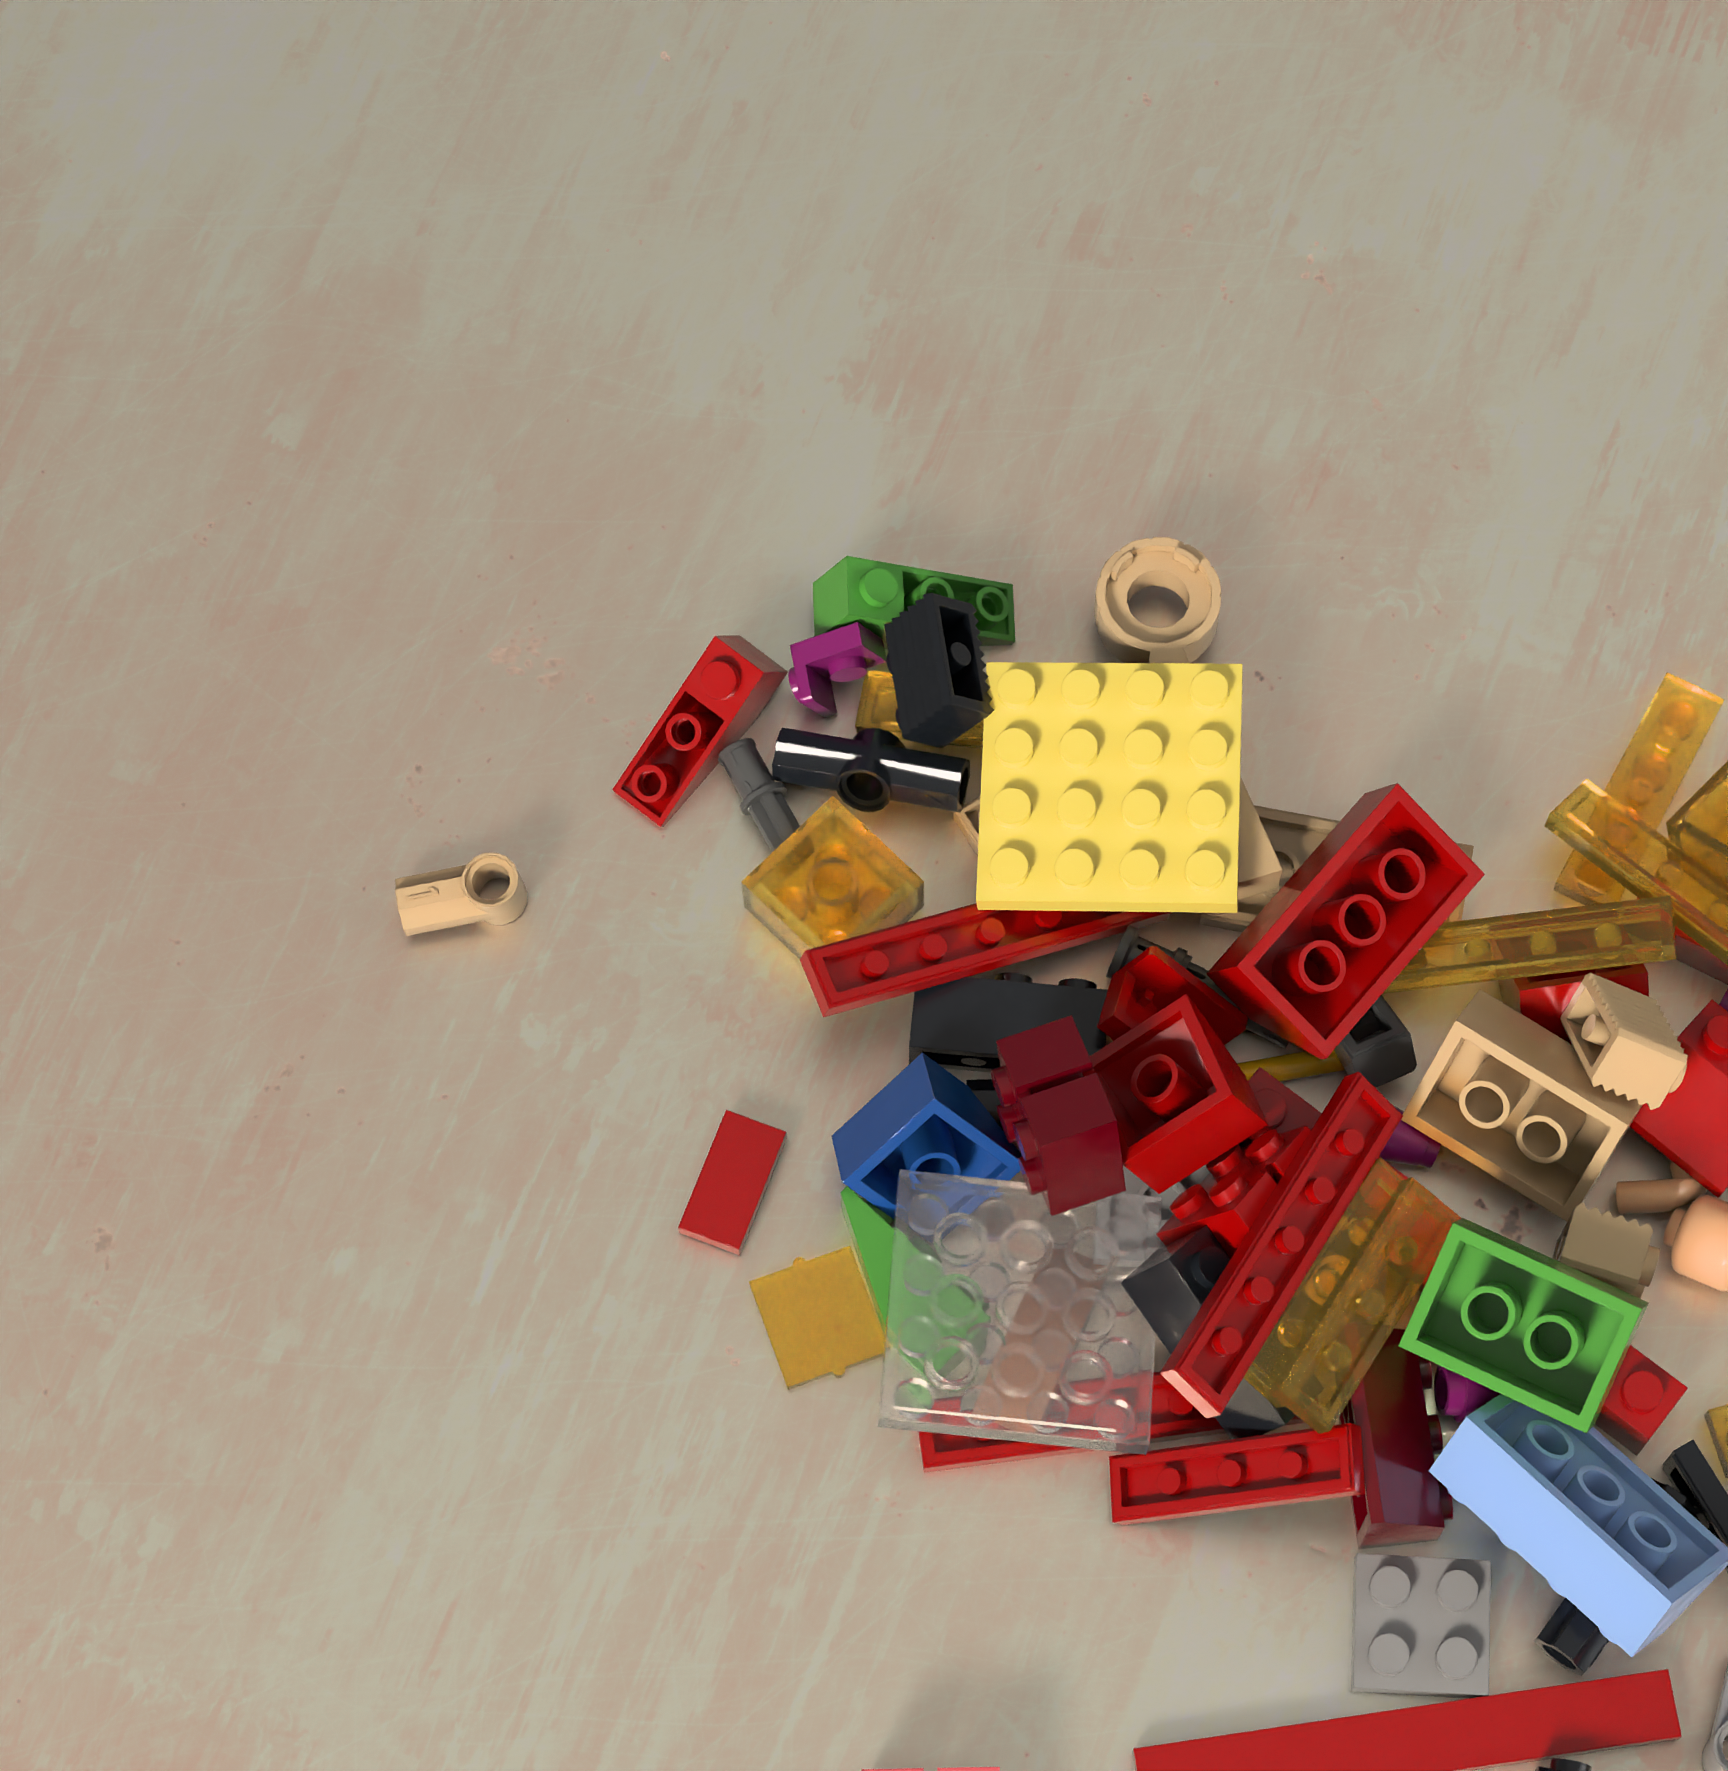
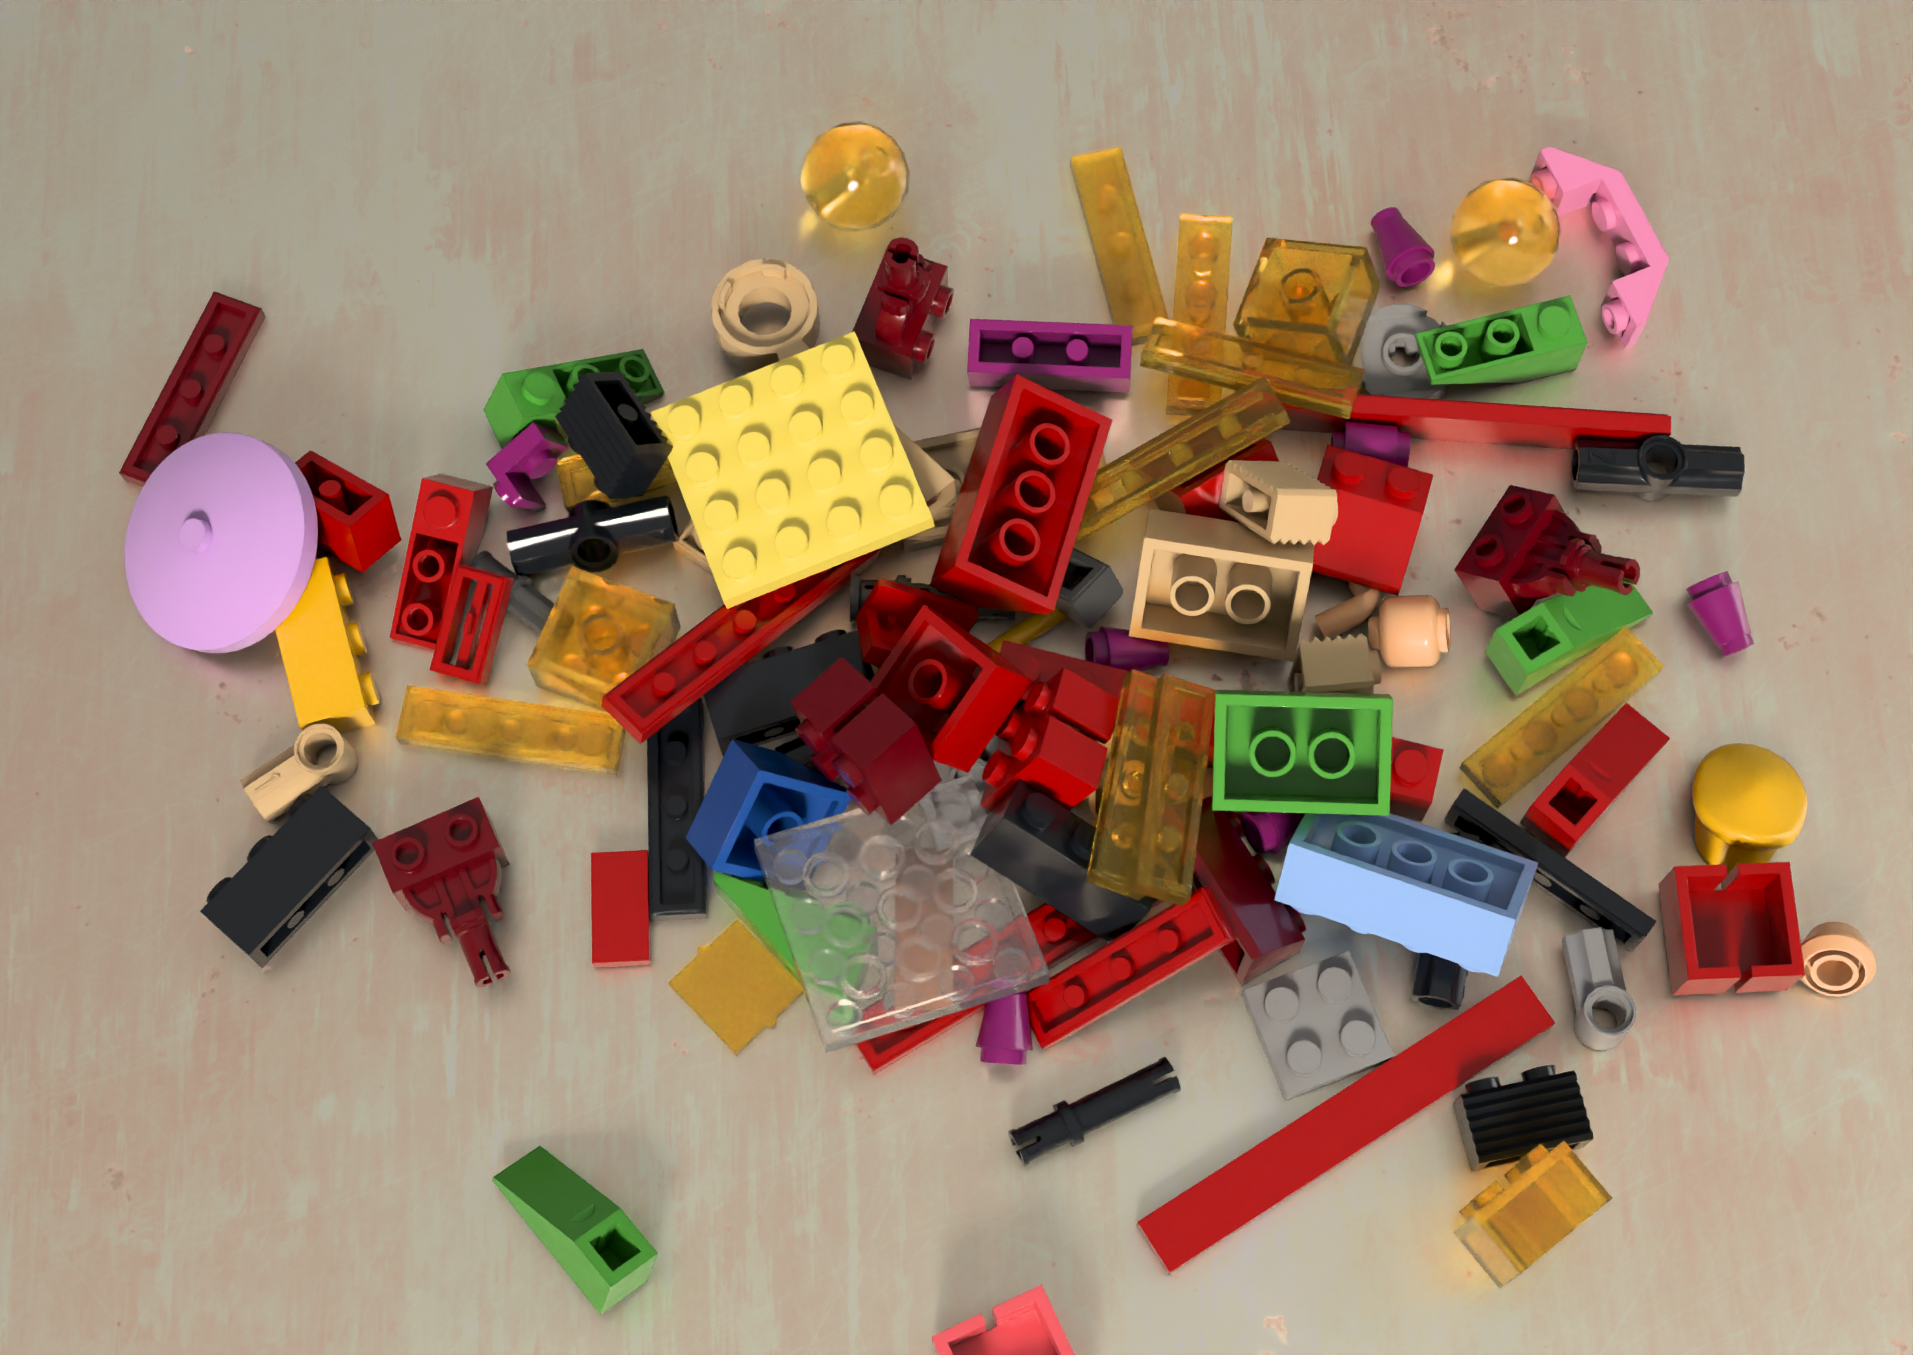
camera: 25 degrees left, 0 degrees up
red tile [1160,1072,1403,1418] -> none
none -> dark red tile [119,291,266,487]
none -> lavender dish [124,432,318,653]
none -> black brick [200,785,379,968]
none -> yellow brick [275,557,380,734]
none -> red brick [295,450,401,573]
none -> dark red brick [372,797,511,988]
none -> clear yellow plate [395,685,626,776]
none -> red tile [429,563,515,685]
none -> bright green slope [492,1146,658,1315]
none -> black tile [647,698,708,921]
none -> clear yellow piece [801,121,910,232]
none -> dark red brick [852,237,954,380]
none -> magenta brick [967,319,1133,393]
none -> magenta cone [975,980,1033,1065]
none -> black pin [1008,1057,1181,1166]
none -> clear yellow tile [1070,147,1172,346]

